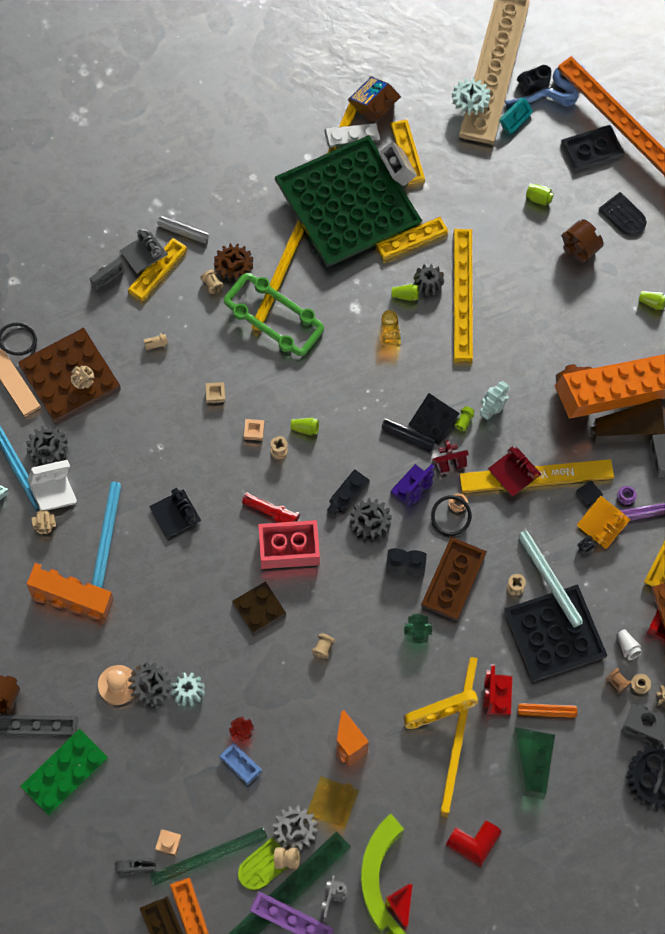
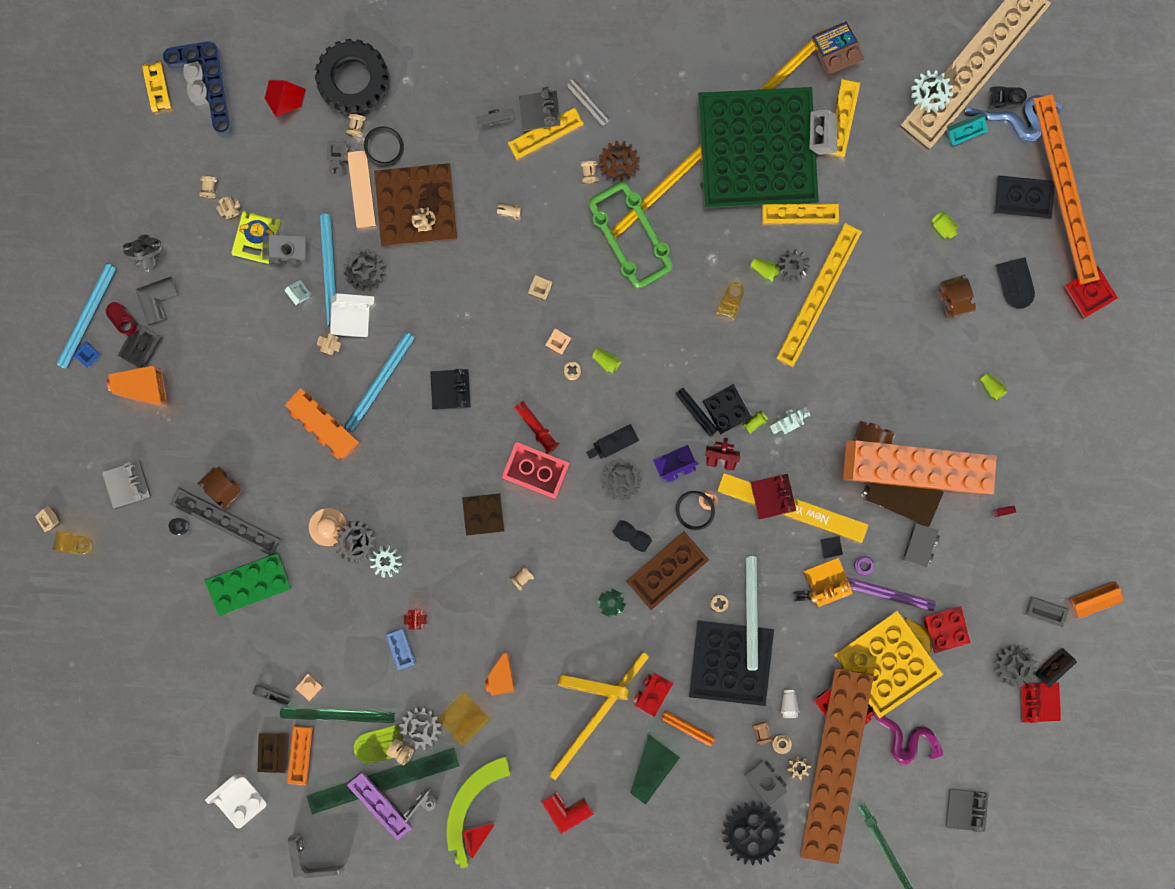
camera: 25 degrees right, 20 degrees up
white plate [324,123,380,148] -> none

